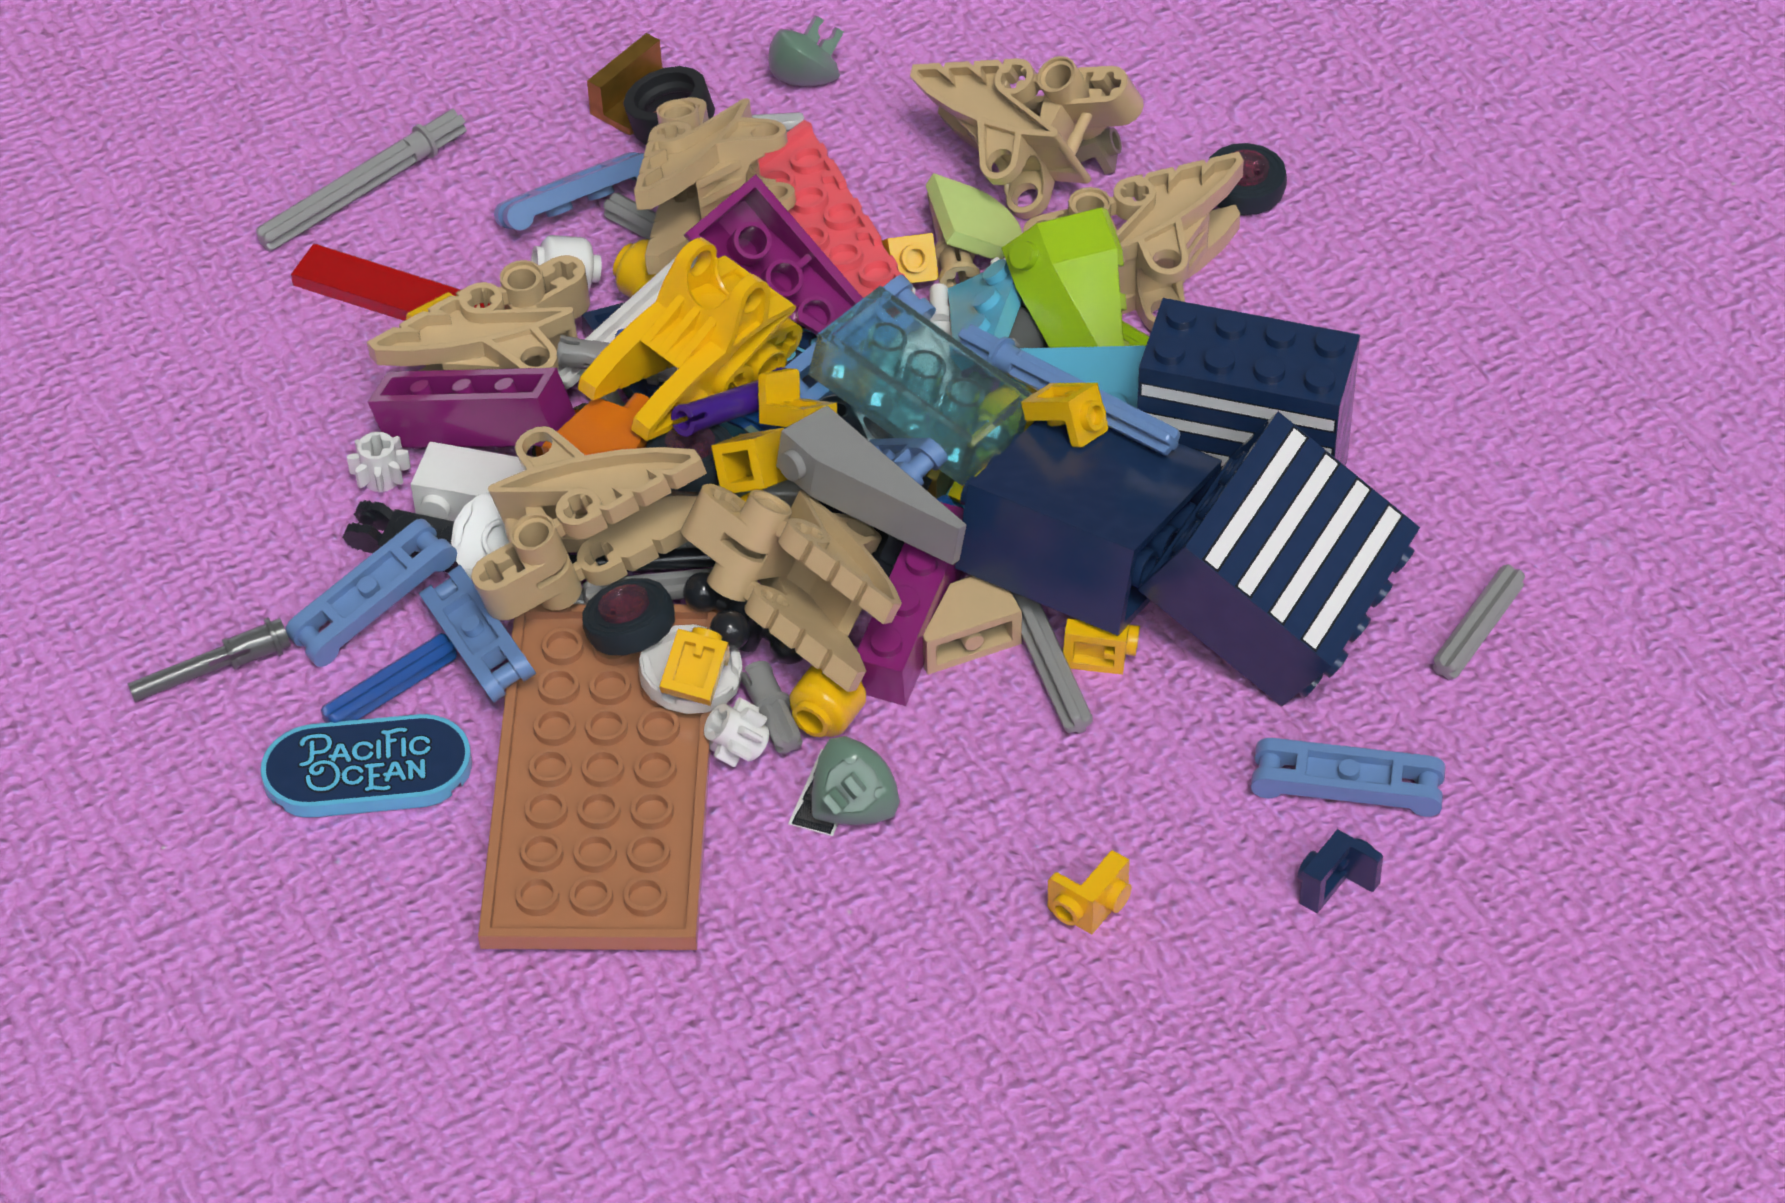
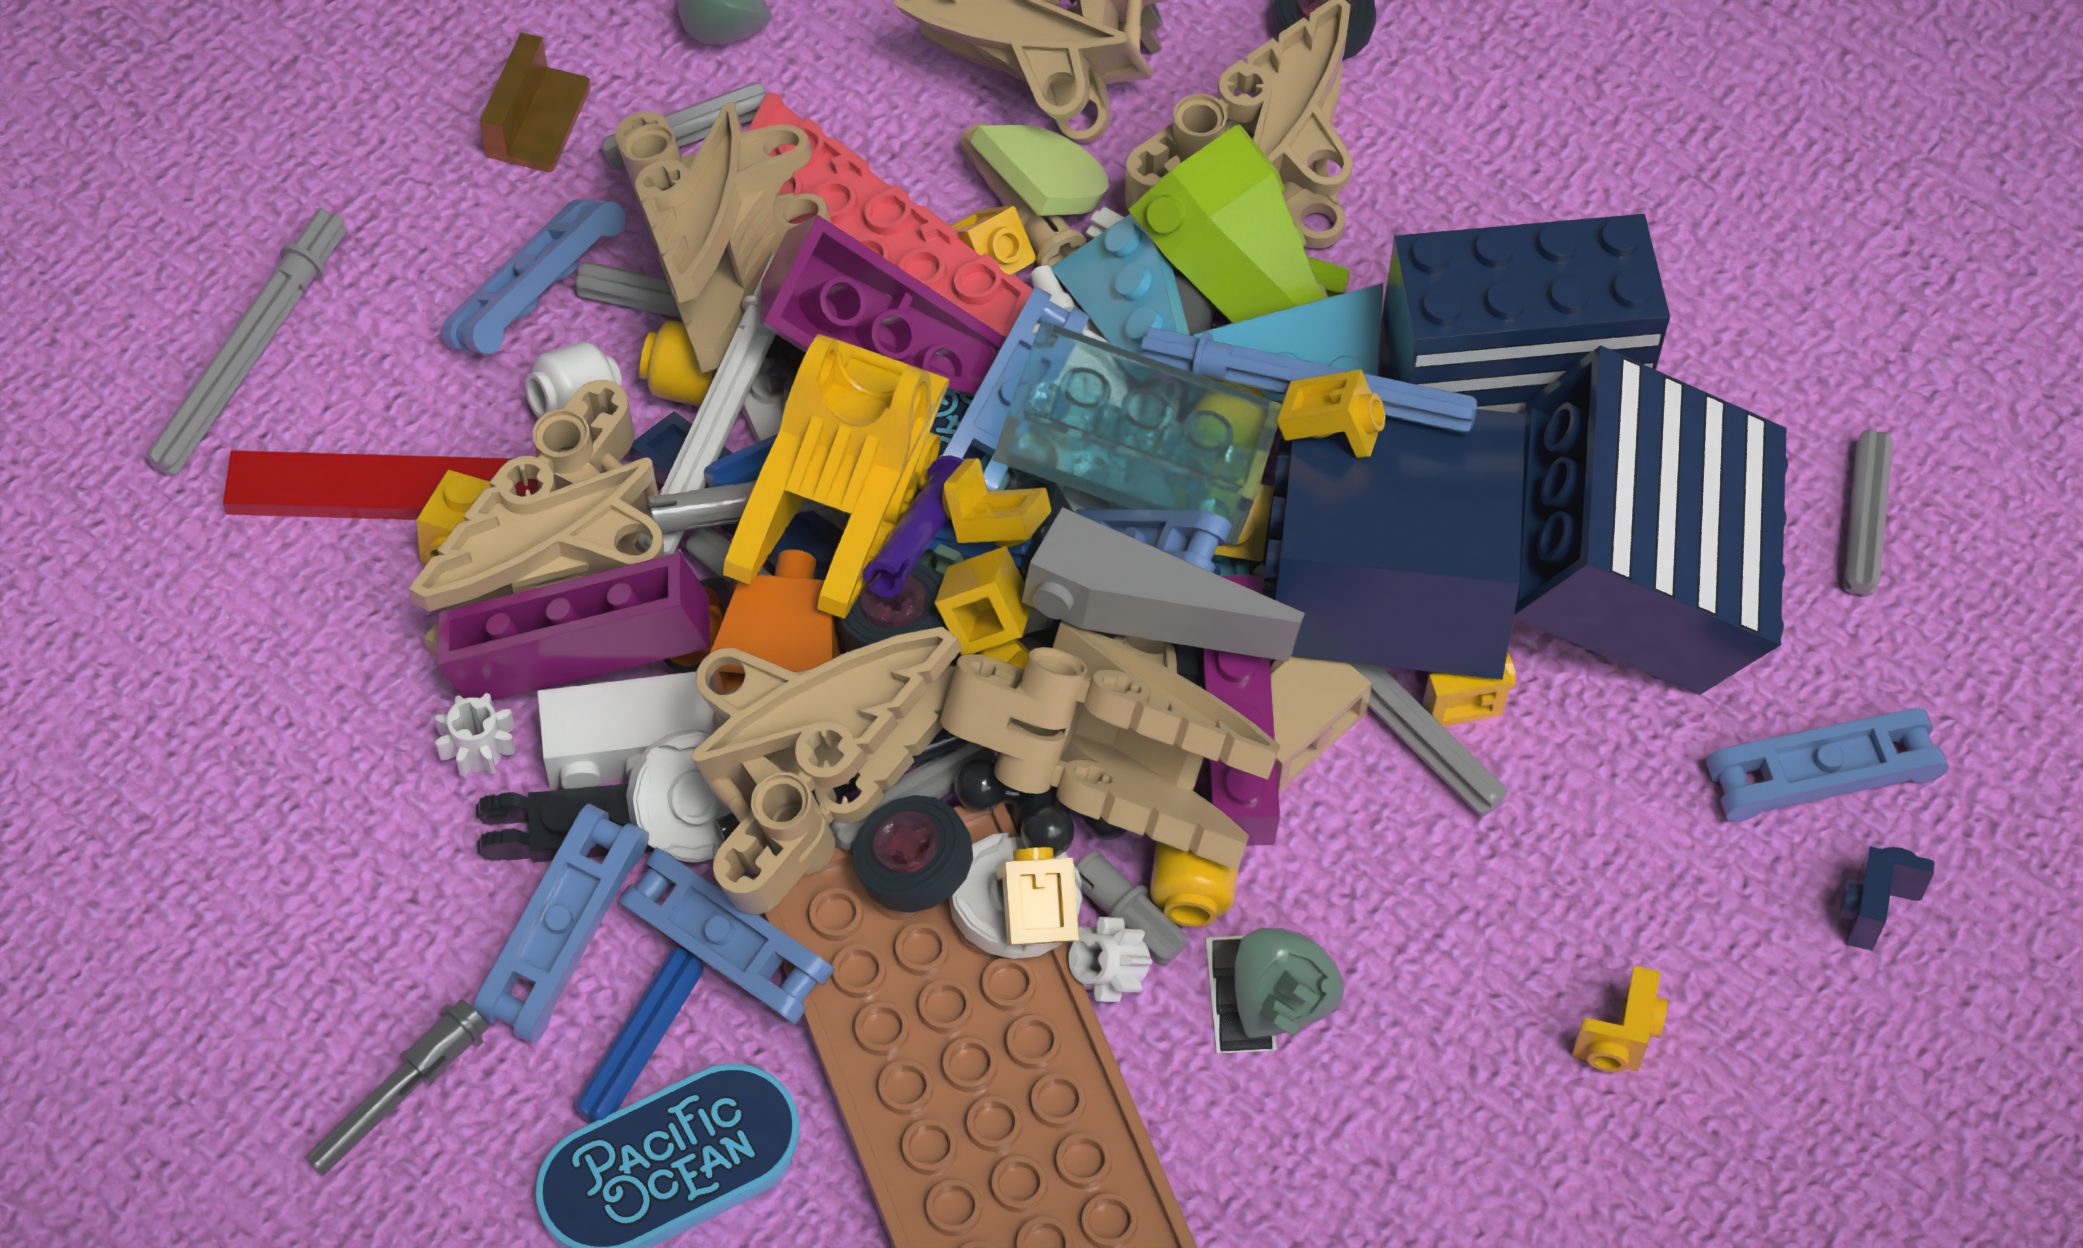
camera: 25 degrees left, 10 degrees up
black tyre [623,66,715,145] -> none

